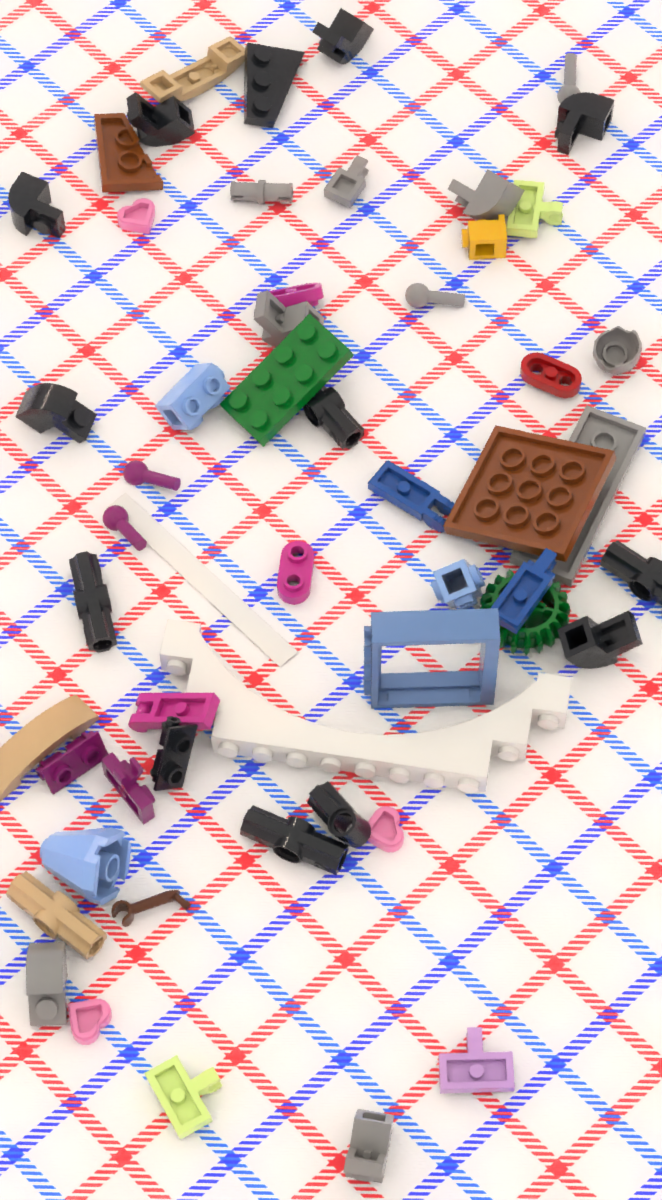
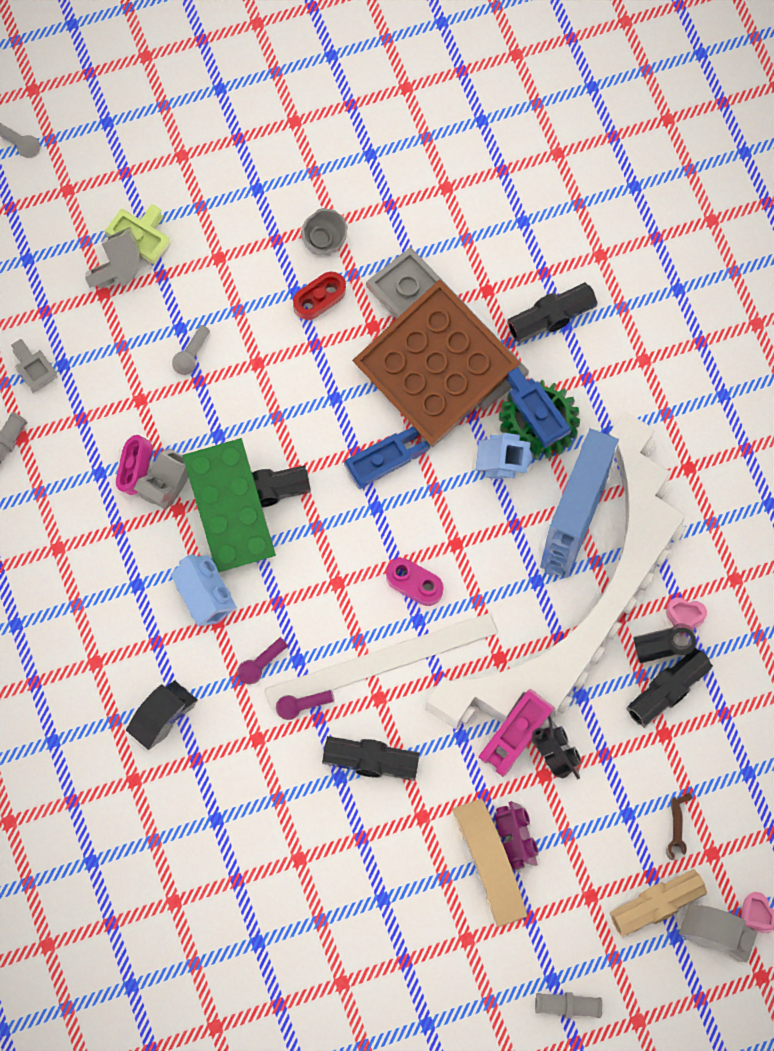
camera: 70 degrees left, 10 degrees up
light blue cone [40,827,131,906] -> none
magenta plate [101,752,155,825] -> none
yellow brick [461,214,507,260] -> none
black brick [555,92,615,155] -> none
black brick [557,611,643,669] -> none

